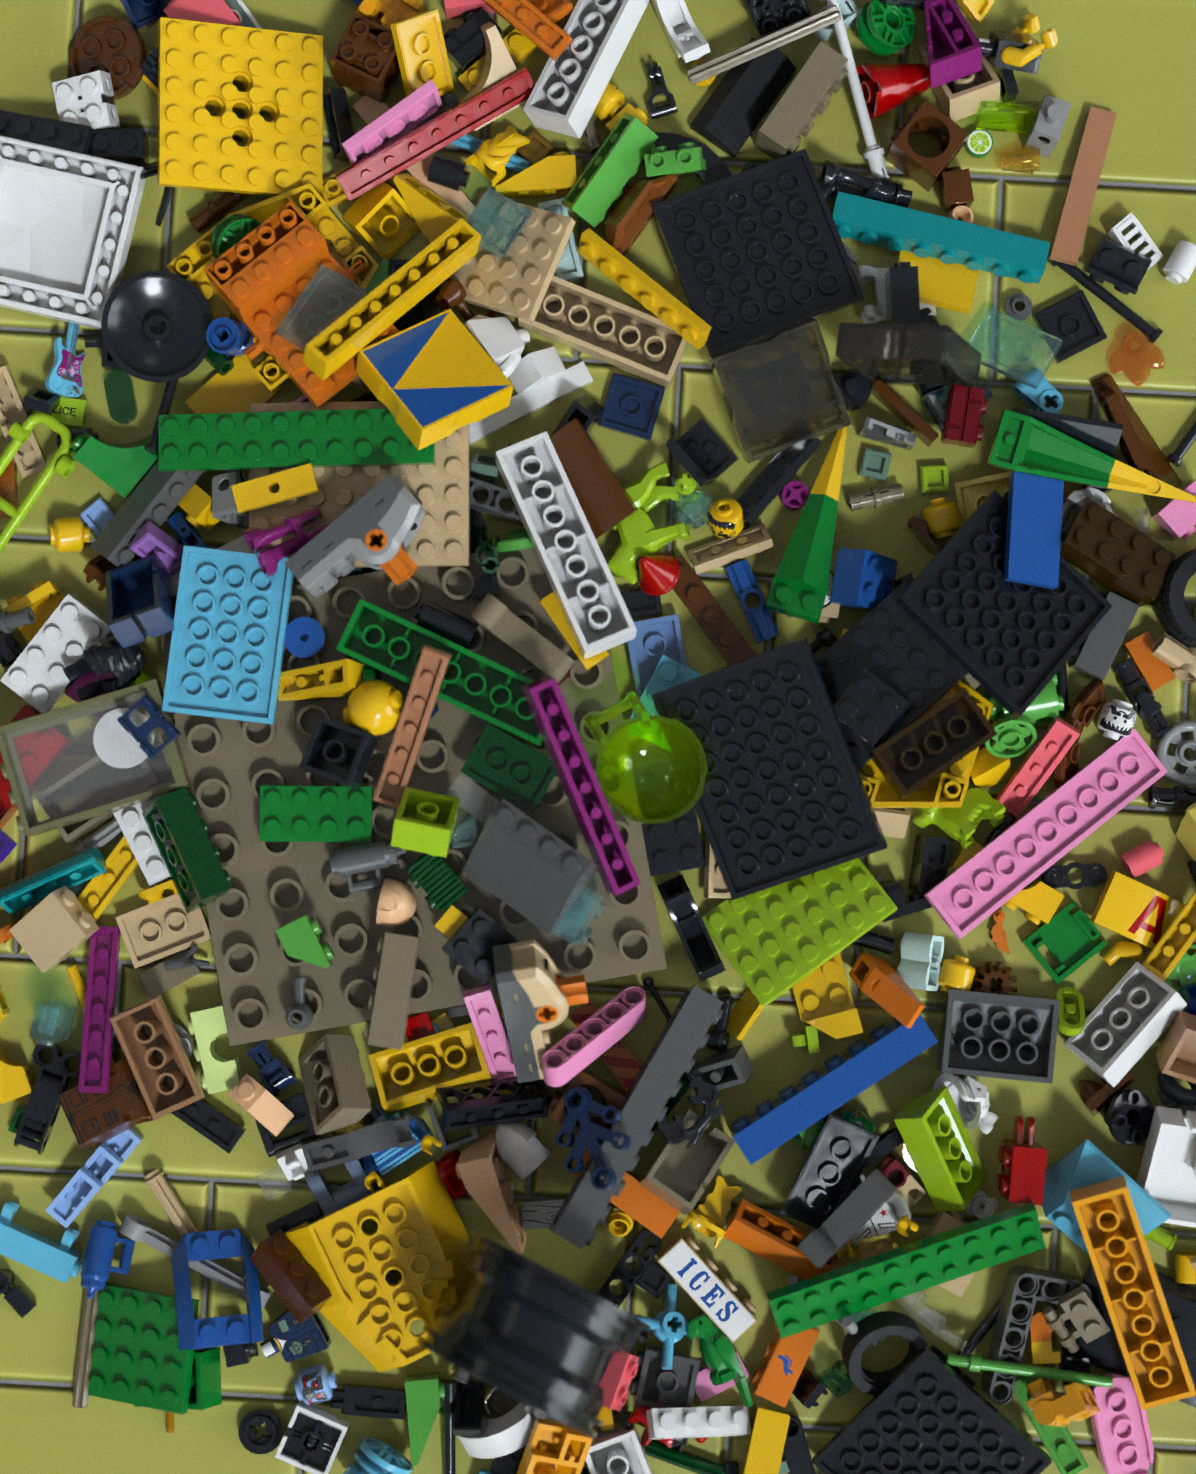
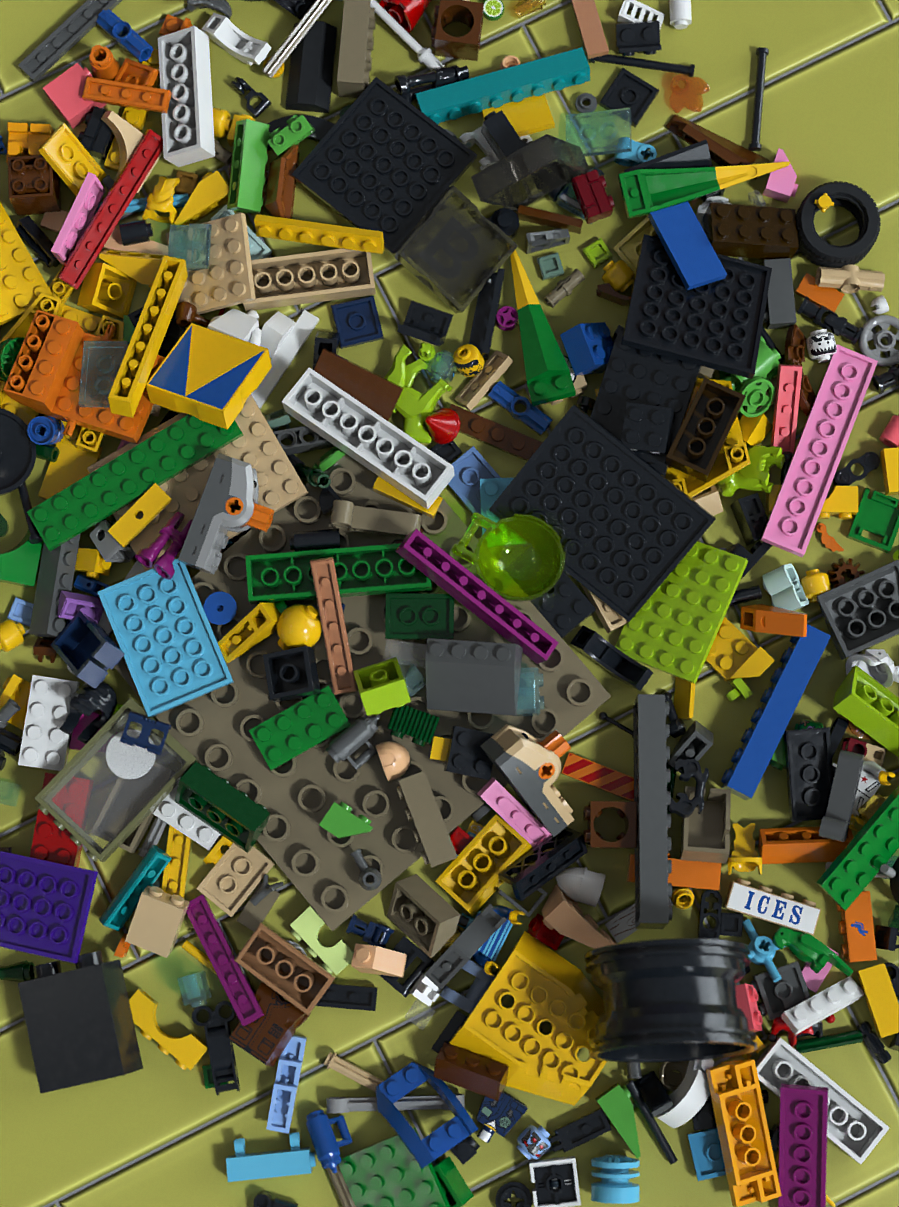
camera: 30 degrees left, 5 degrees down
bright pink beam [541,986,648,1087] -> none
dark blue plant [555,1086,631,1191] -> none
reddish brown brick [938,166,974,211] -> none

